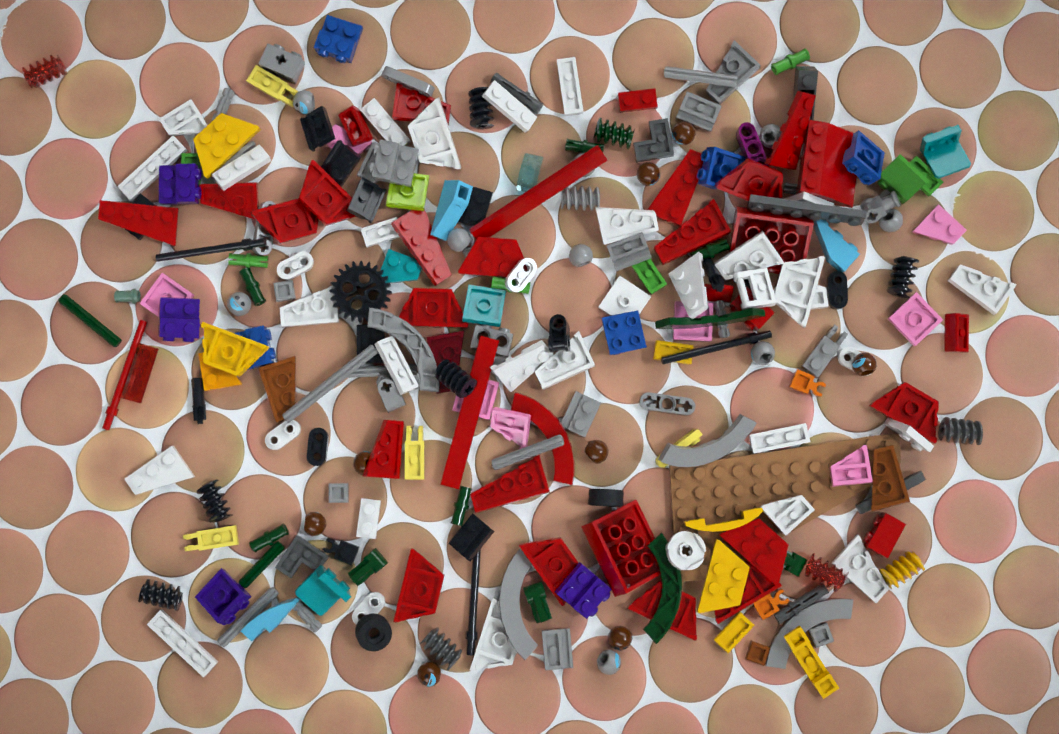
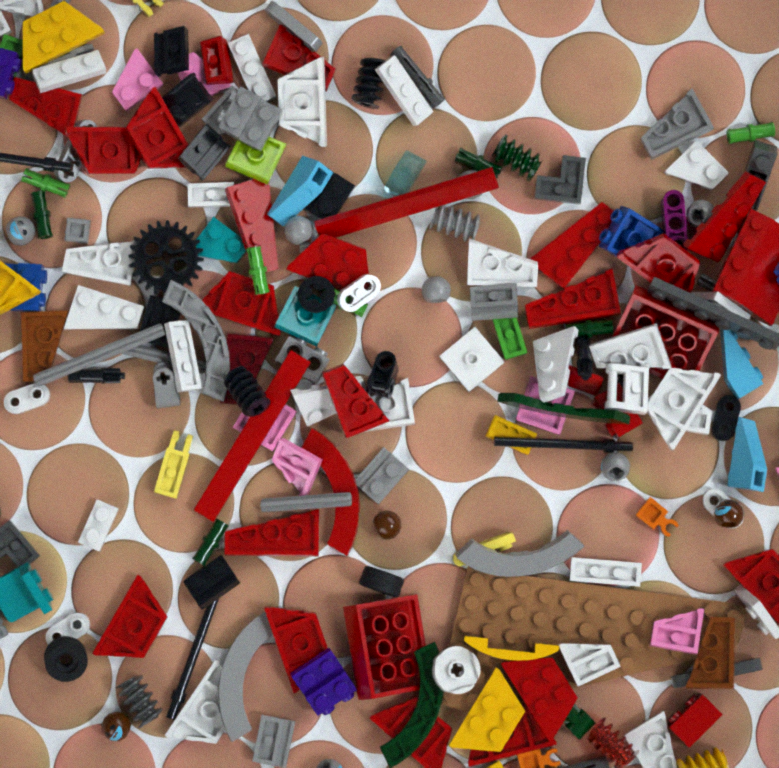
camera: 10 degrees right, 0 degrees up
white plate [277,252,314,280] -> none
light grey piece [293,90,315,115] -> none
reddish brown piece [304,512,327,536] -> none
black plate [307,428,329,466] -> none
black plate [323,538,360,565] -> none
light grey tile [329,483,349,503] -> none
dark green piece [348,548,388,586] -> none
reddish brown piece [353,451,371,475] -> none
red wing [363,420,404,479] -> none
dark green piece [523,581,552,623] -> none
white plate [557,57,584,116] -> none
blue hinge [601,310,647,355] -> none
reddish brown piece [608,626,633,651] -> none
red plate [618,88,658,113] -> none
reddish brown piece [636,162,661,186] -> none
light grey beam [639,392,695,415] -> none
light grey axle [664,66,738,87] -> none
reddish brown piece [672,121,696,145] -> none
light grey plate [676,92,722,132] -> none
light grey axle [713,300,730,338] -> none
light grey hinge [801,324,848,378] -> none
none -> white wing [64,285,145,330]
none -> black piece [68,368,125,384]
none -> bright pink wing [112,48,164,112]
none -> bright green pin [246,246,270,295]
none -> black gear [298,276,335,314]
none -> red wing [321,364,390,438]
none -> white wing [664,140,729,191]
none -> medium azure slope [727,417,767,492]

